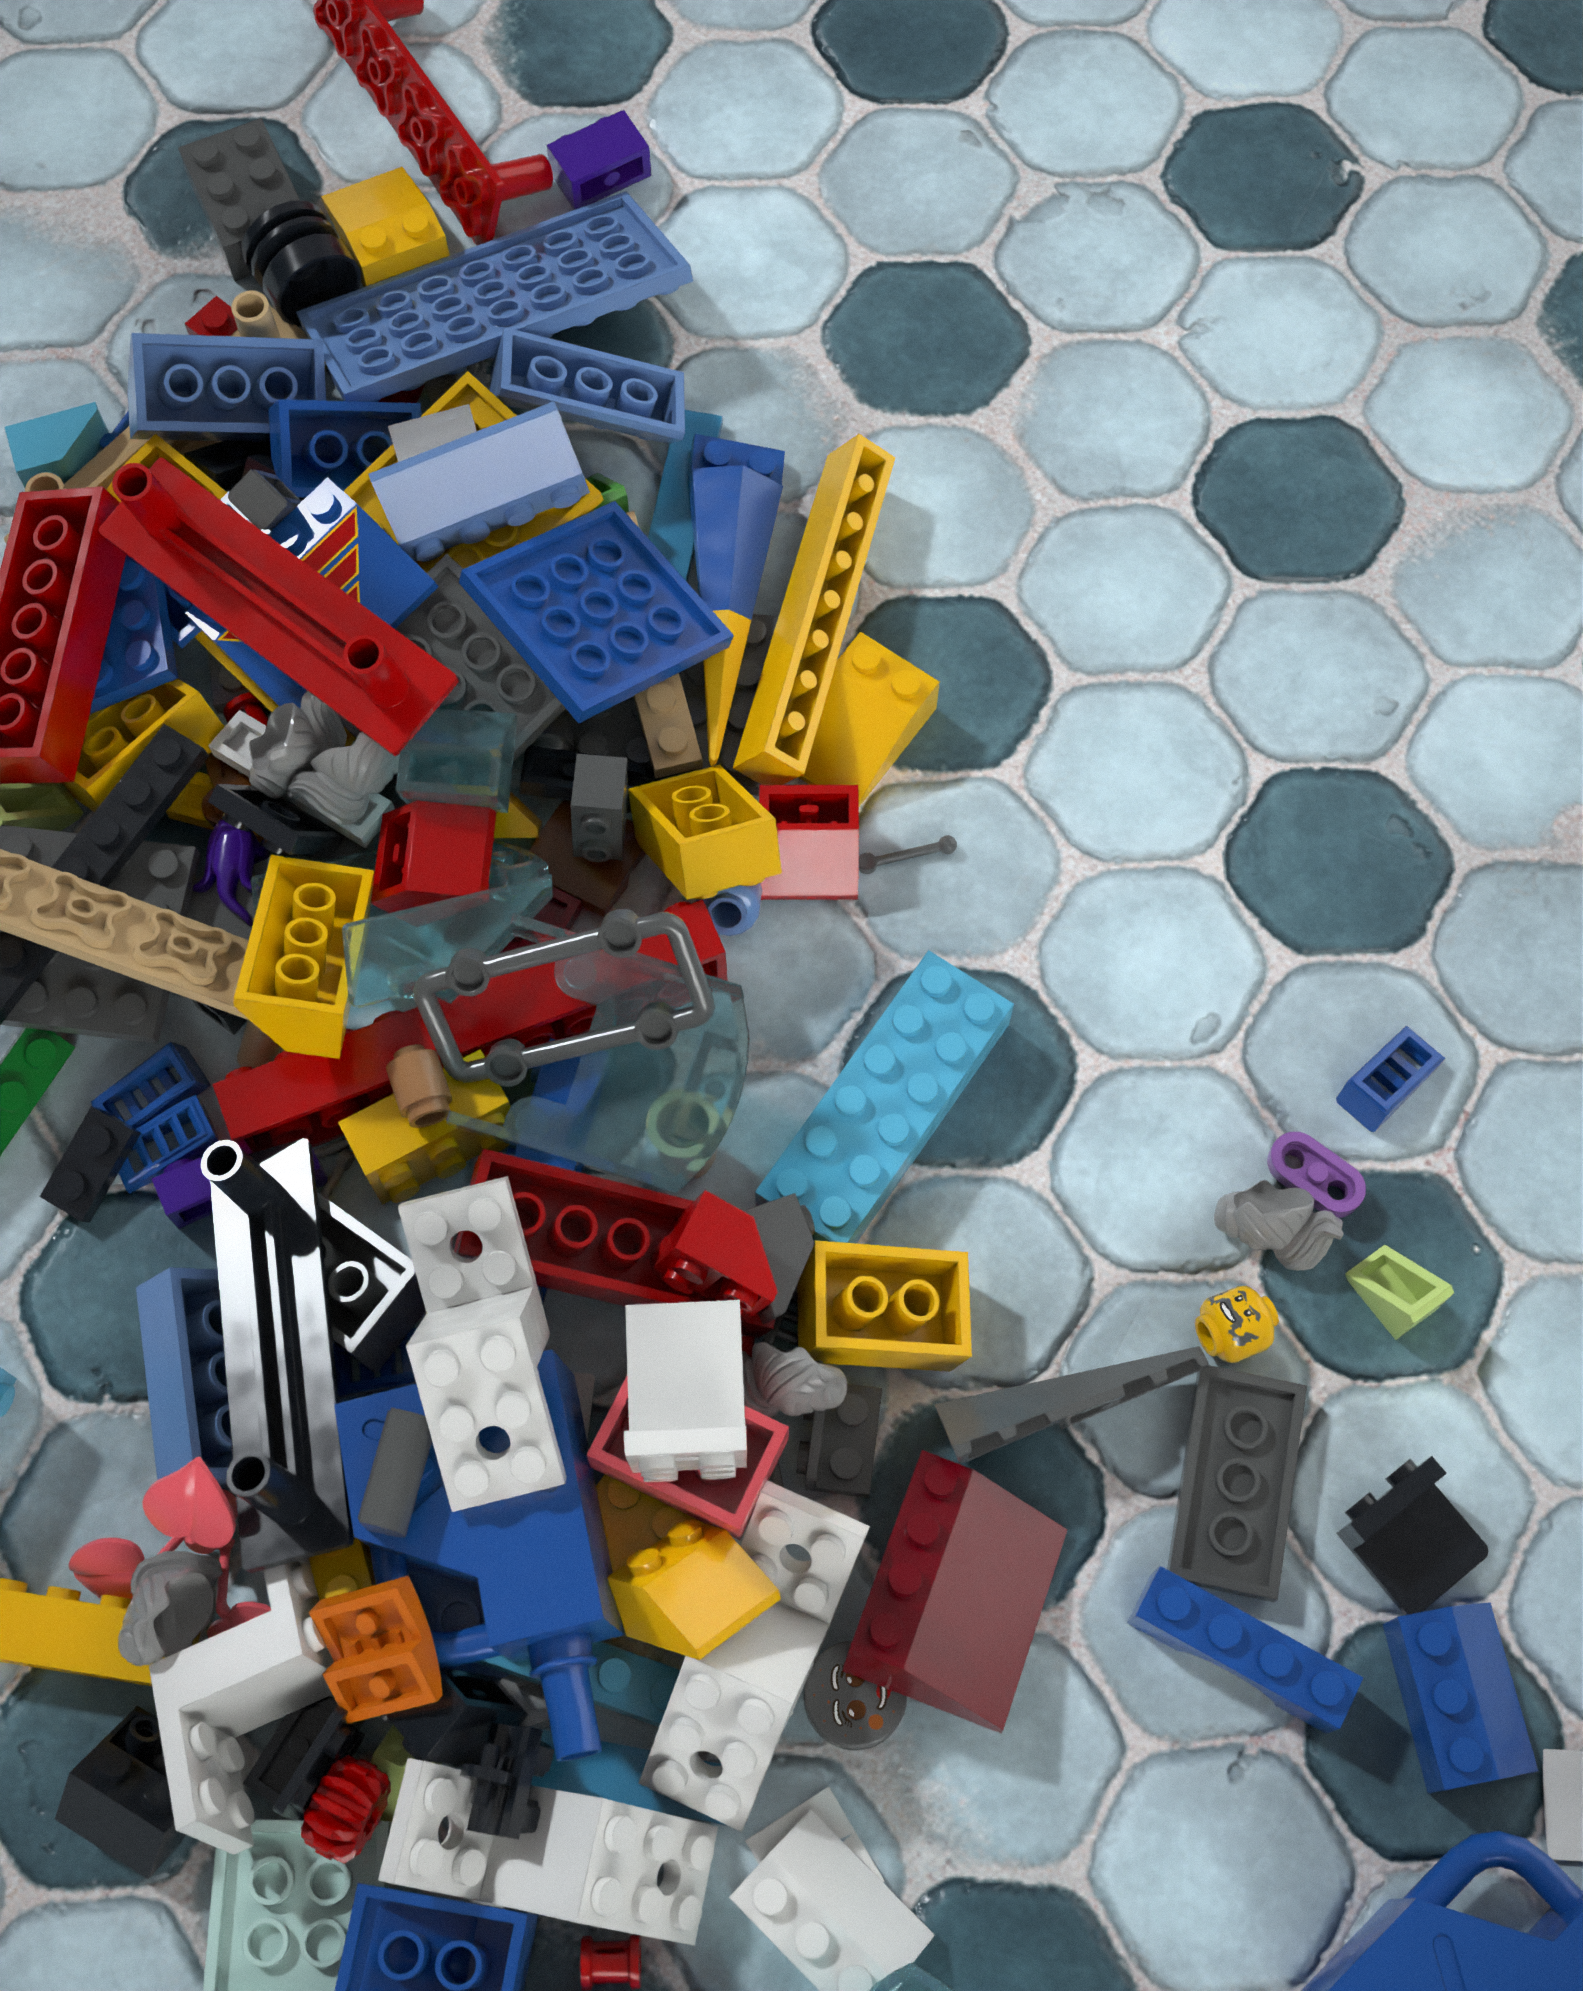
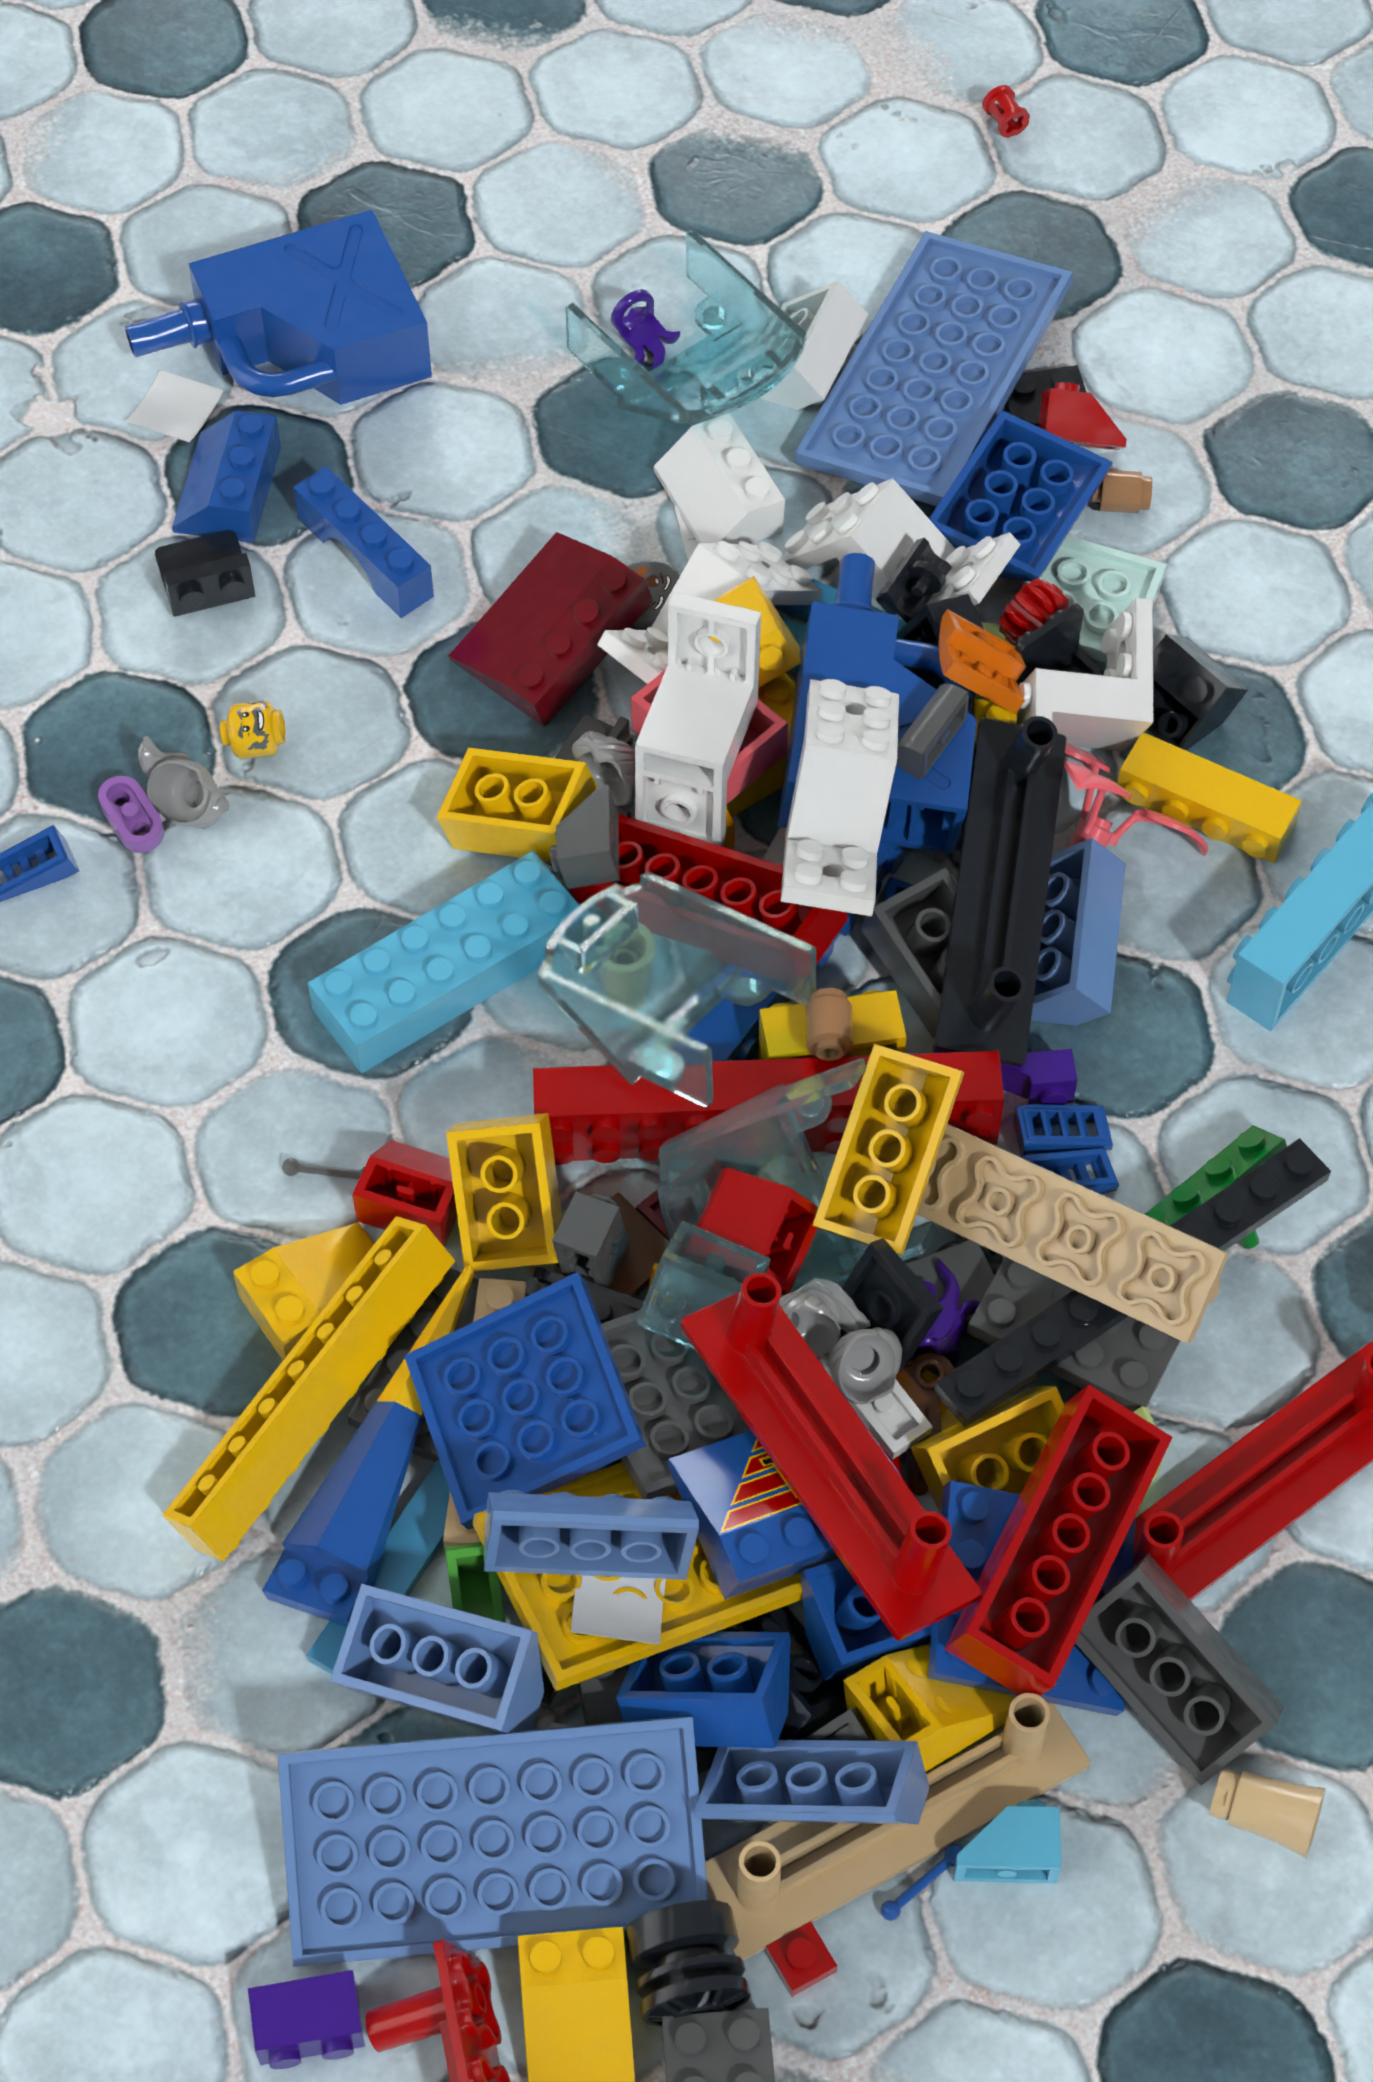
camera: 160 degrees left, 10 degrees down
black plate [39,1106,142,1223] -> none
light grey hair [118,1551,223,1666] -> none
dark grey slope [228,469,302,530] -> none
dark grey bar [413,909,715,1087] -> none
red slope [654,1190,778,1320] -> none
dark grey wedge [934,1346,1209,1464] -> none
dark grey plate [1167,1365,1307,1602] -> none
yellowish green slope [1345,1245,1454,1340] -> none

